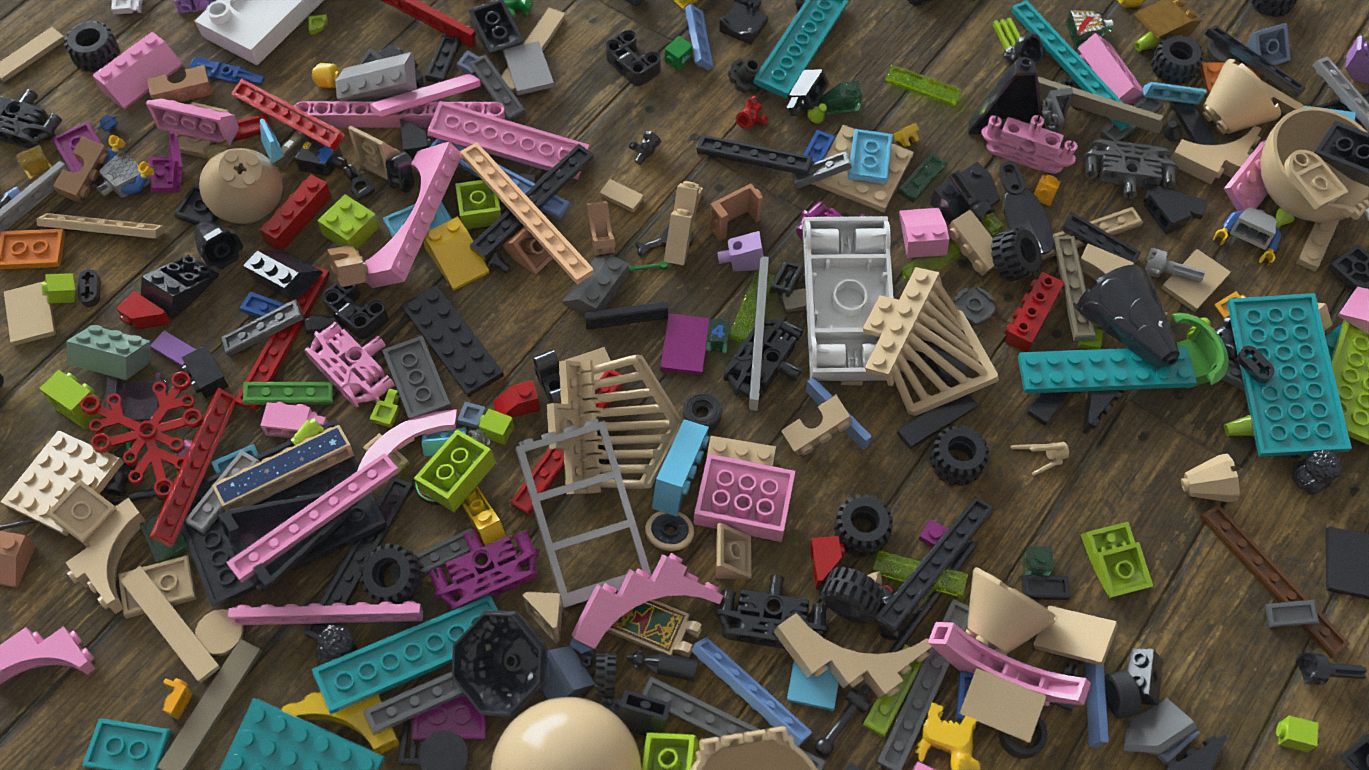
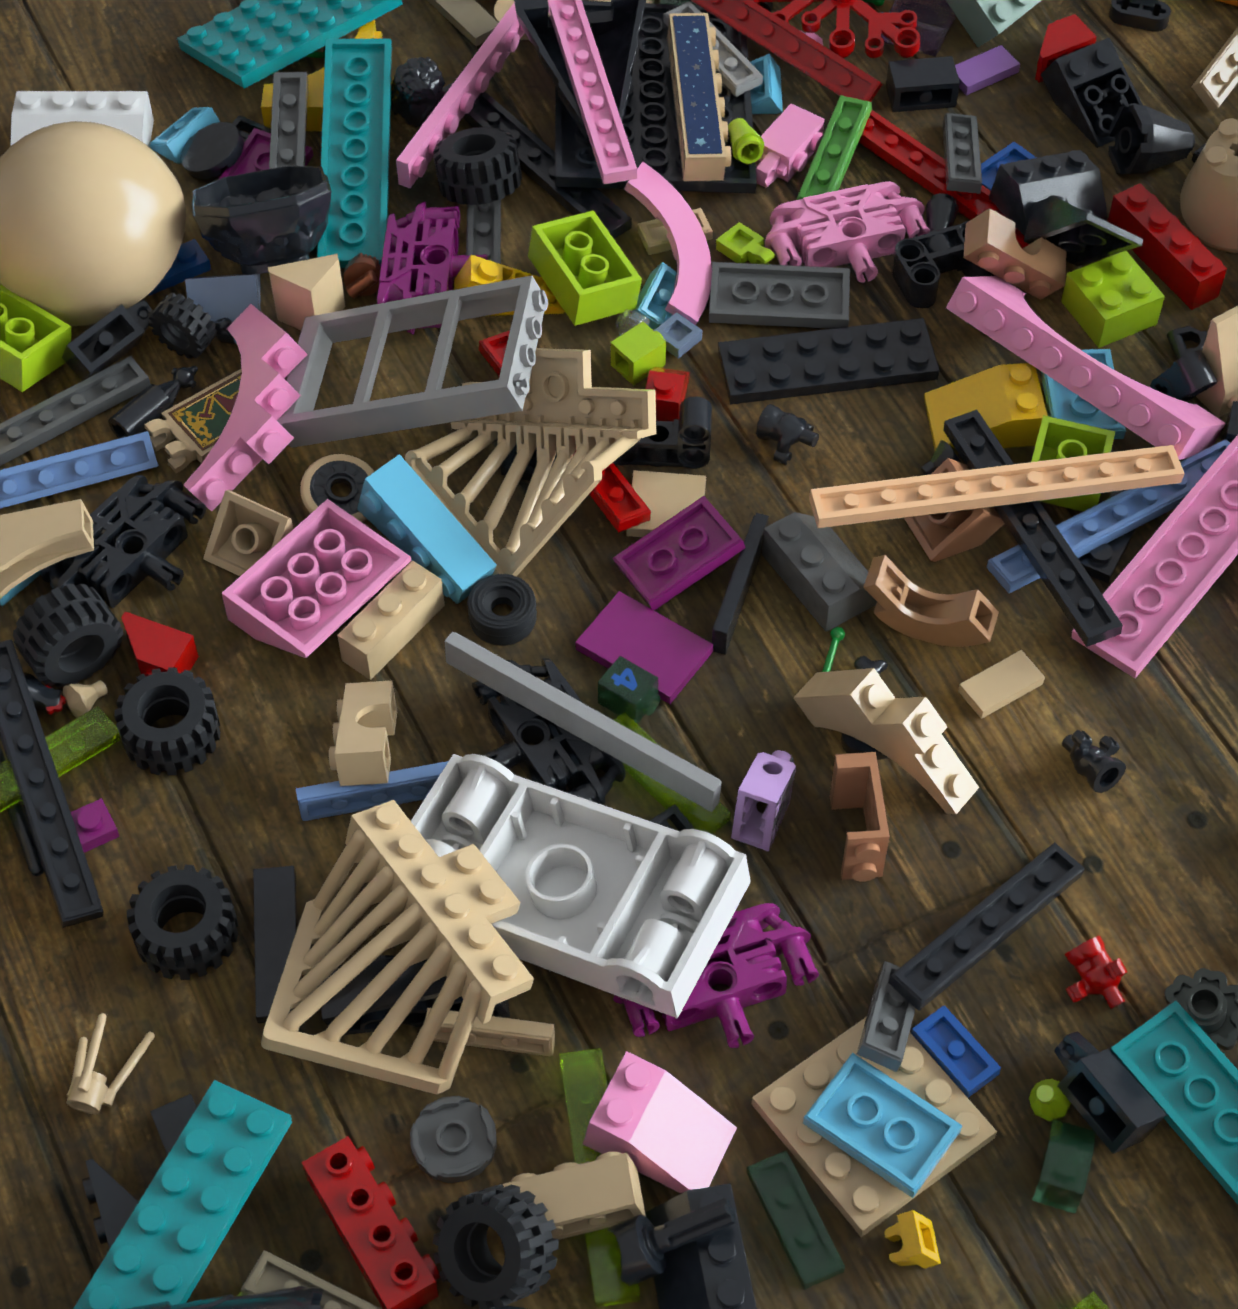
camera: 120 degrees right, 5 degrees down
none -> copper piece [343,253,381,298]
none -> magenta tile [612,496,746,611]
none -> black piece [756,404,819,465]
none -> black slope [1024,195,1143,266]

